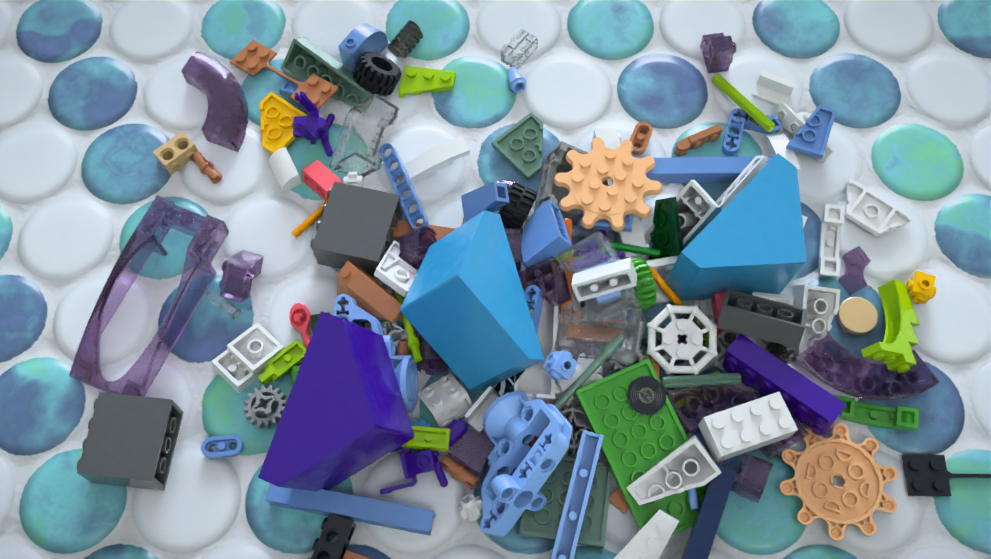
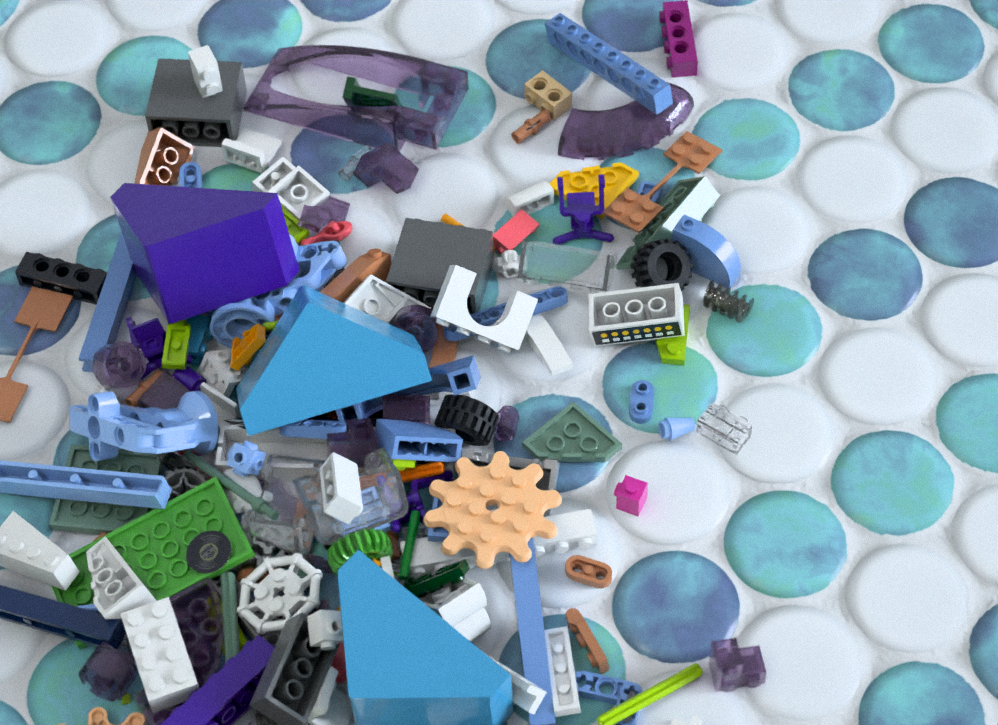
camera: 90 degrees right, 10 degrees down
none -> clear purple brick [93,341,146,389]
none -> nougat wedge [134,127,196,186]
none -> white brick [188,45,223,98]
none -> white bracket [221,128,282,173]
none -> light orange wing [230,324,266,371]
none -> clear purple tile [298,196,350,233]
none -> white brick [307,610,344,650]
none -> dark green fence [342,76,405,118]
none -> white arch [430,265,538,353]
none -> white plate [544,626,581,717]
none -> medium blue brick [545,13,673,115]
none -> white brick [589,283,685,347]
none -> dark pink brick [614,475,648,516]
none -> medium blue plate [629,380,654,424]
none -> magenta brick [659,0,698,78]

